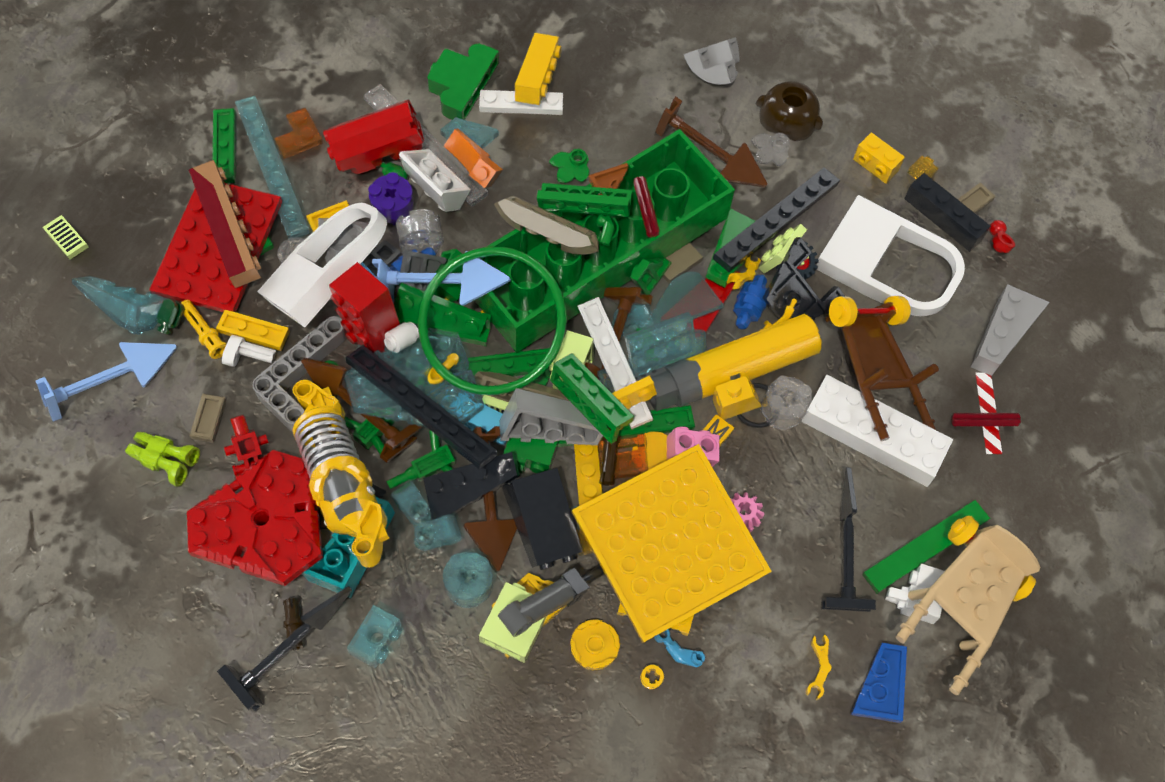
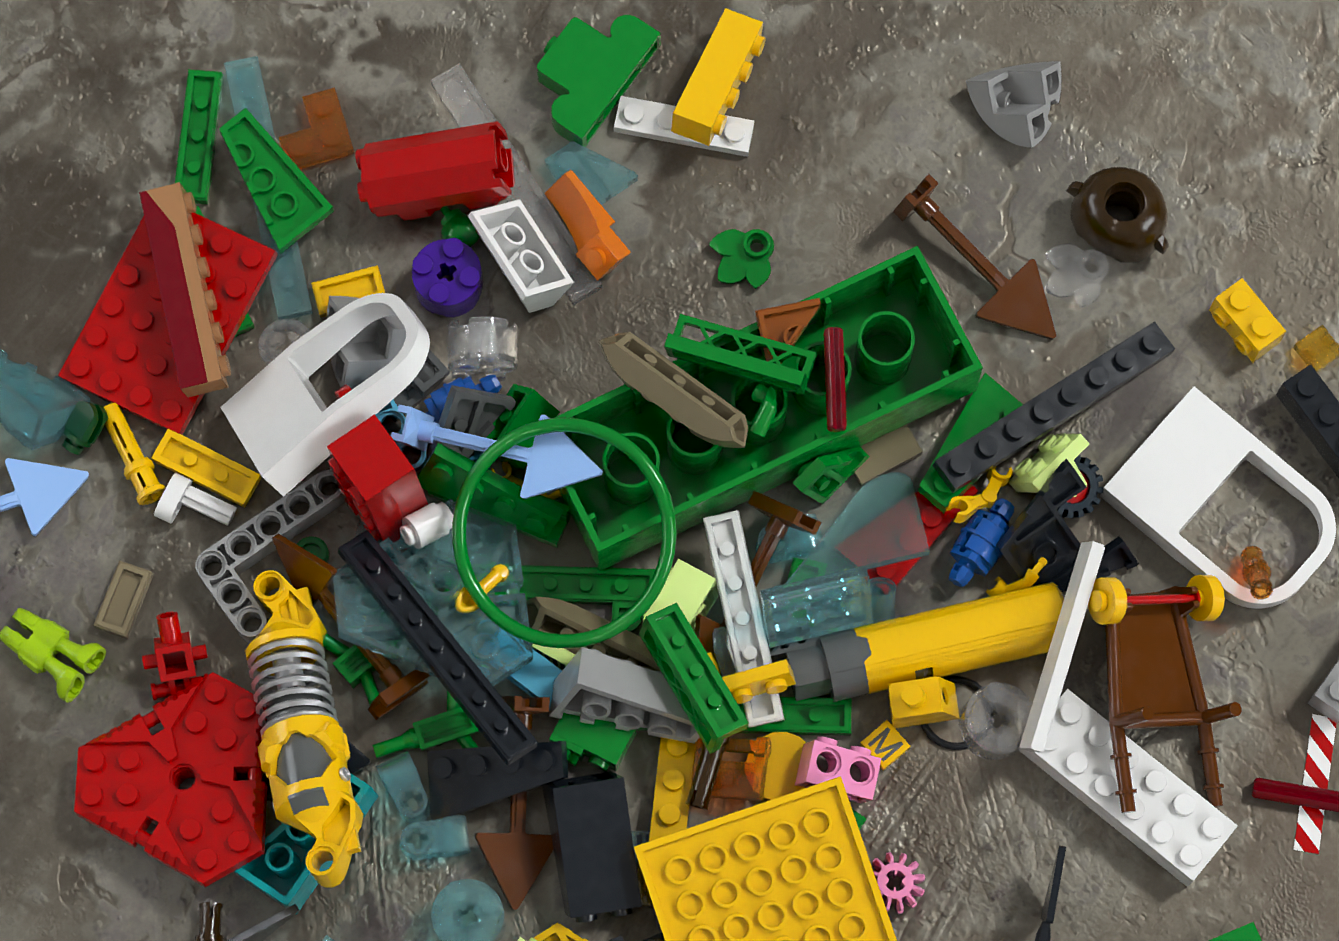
camera: 15 degrees right, 10 degrees up
none -> green wing [219,108,334,254]
none -> white tile [1019,541,1105,752]
none -> clear orange pin [1241,546,1273,600]

